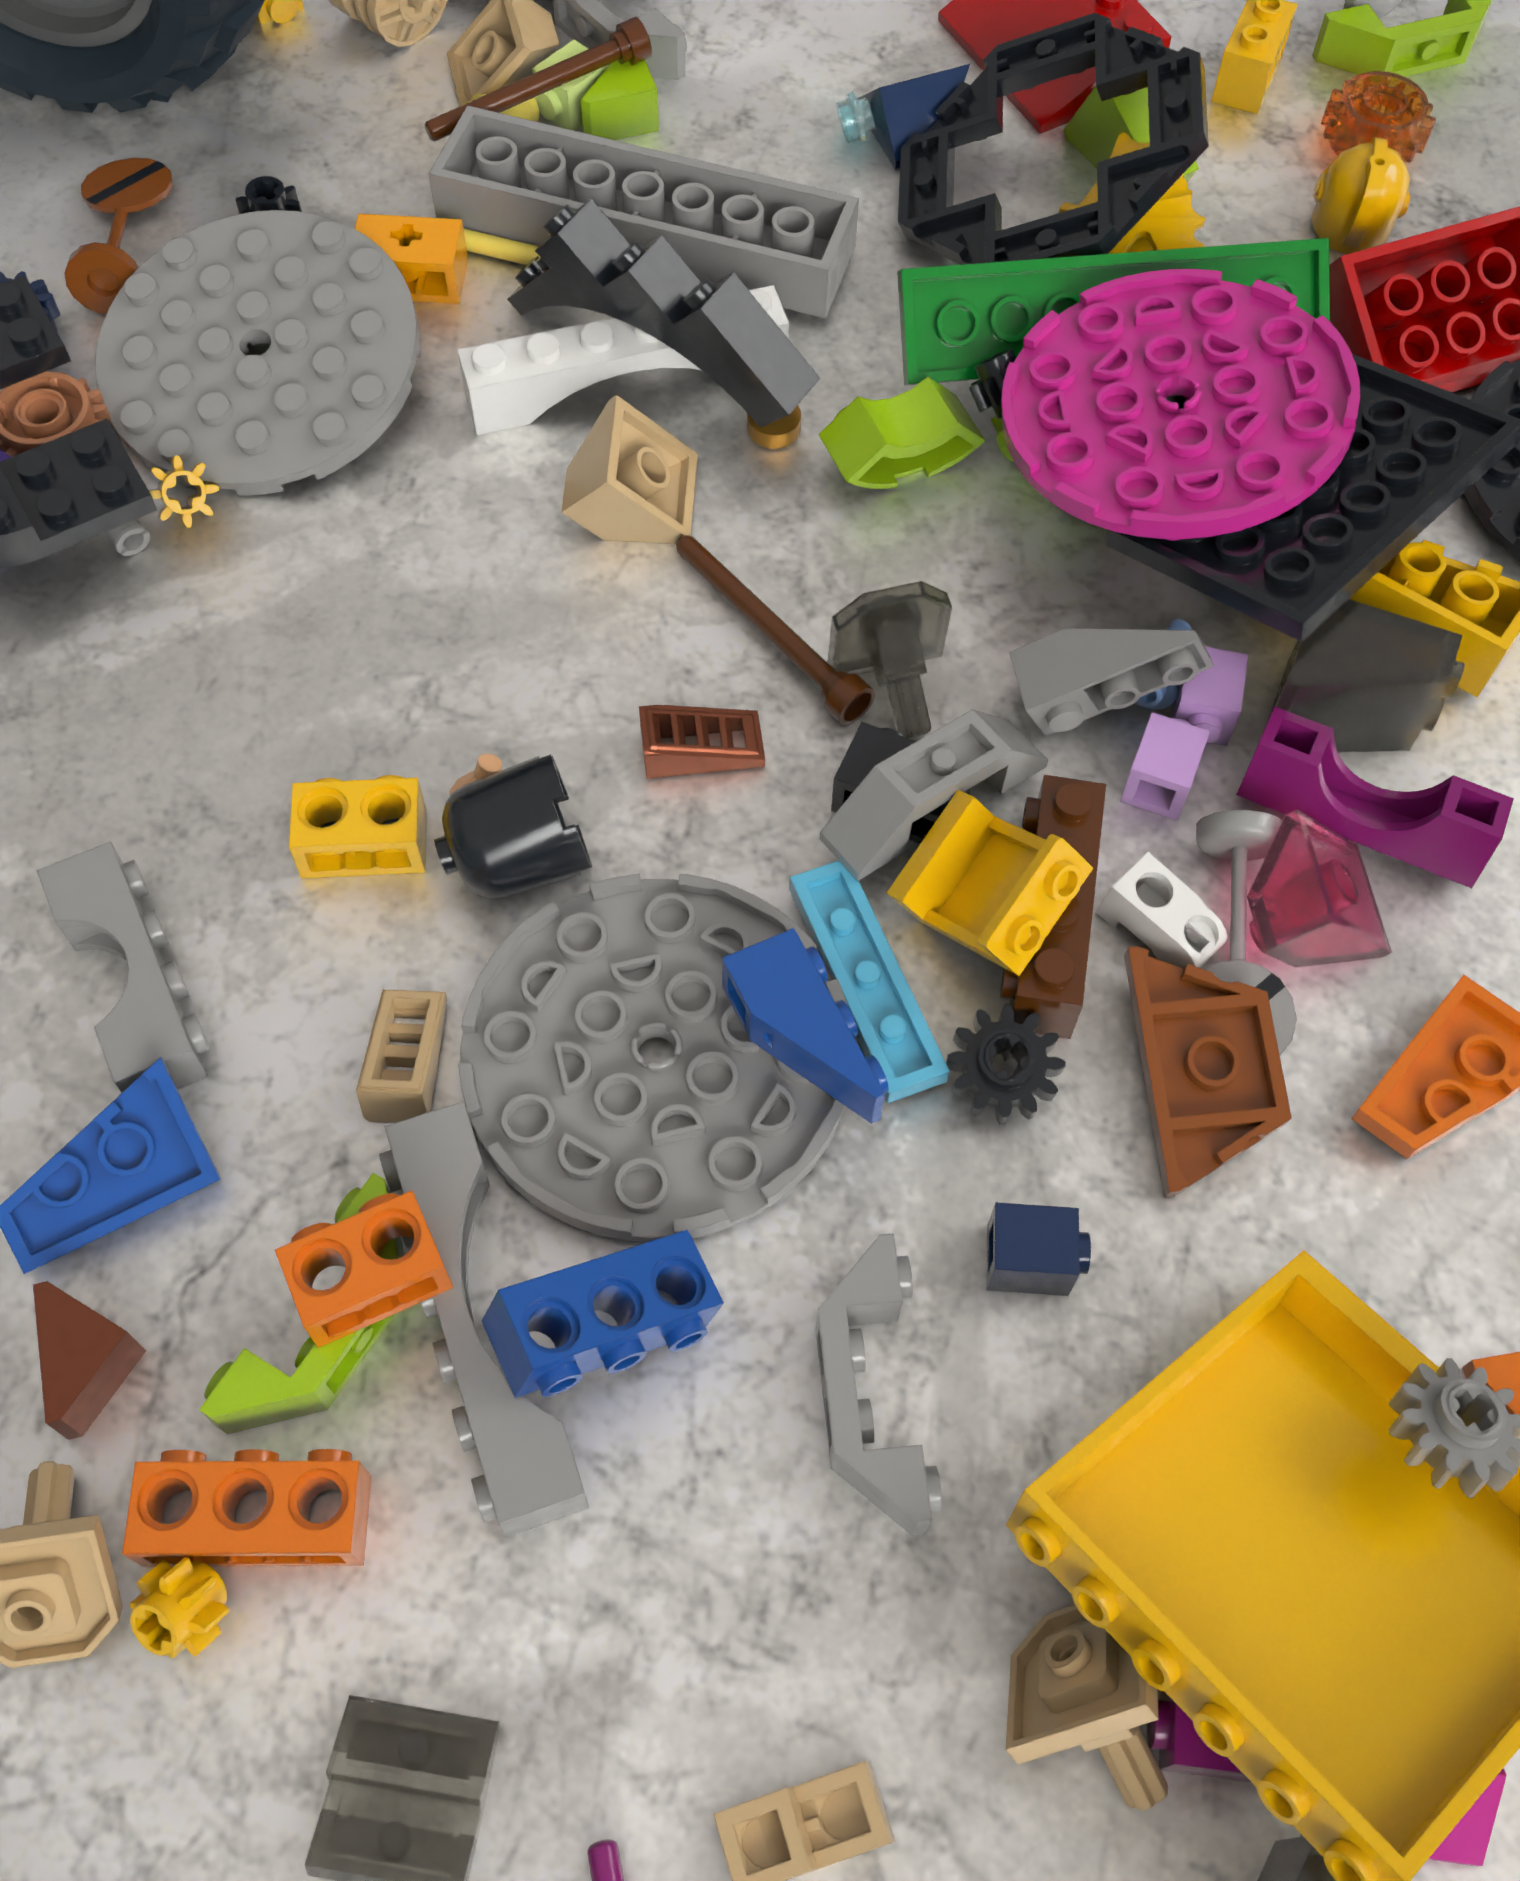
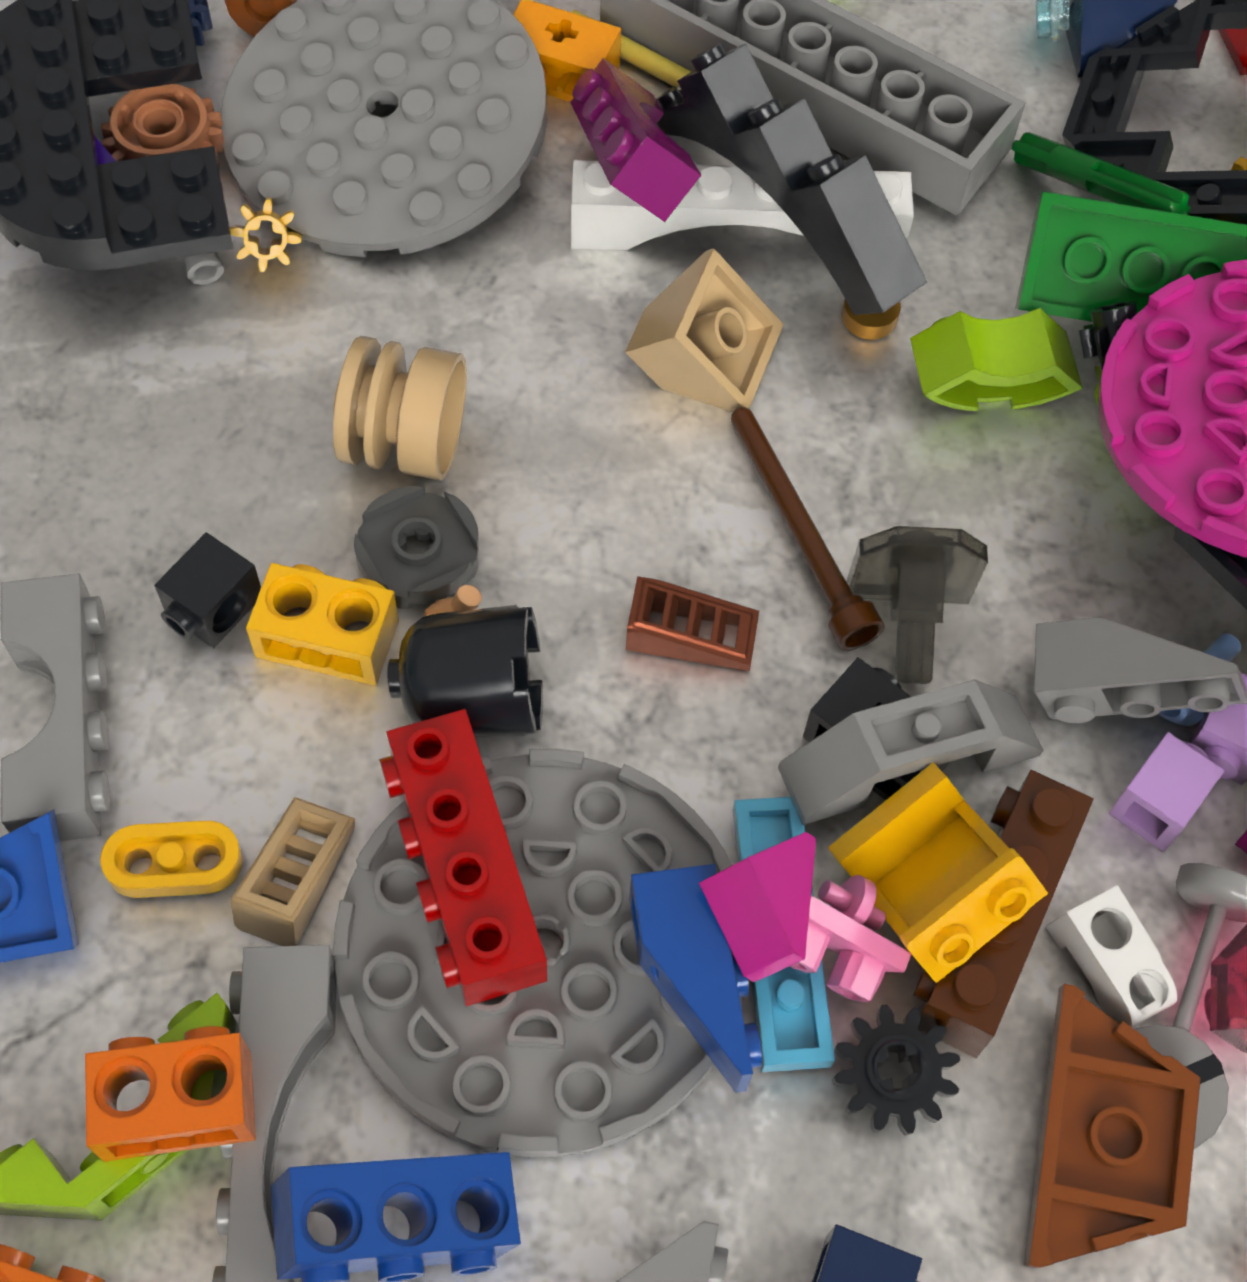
camera: 15 degrees right, 0 degrees up
none -> yellow plate [100,821,243,898]
none -> black brick [154,532,261,649]
none -> tan wheel [333,336,467,481]
none -> dark grey plate [354,486,479,609]
none -> red brick [379,709,547,1007]
none -> magenta arch [570,58,701,222]
none -> dark pink slope [699,832,816,982]
none -> bright pink hips [790,875,912,1002]
none -> green axle [1011,132,1191,215]

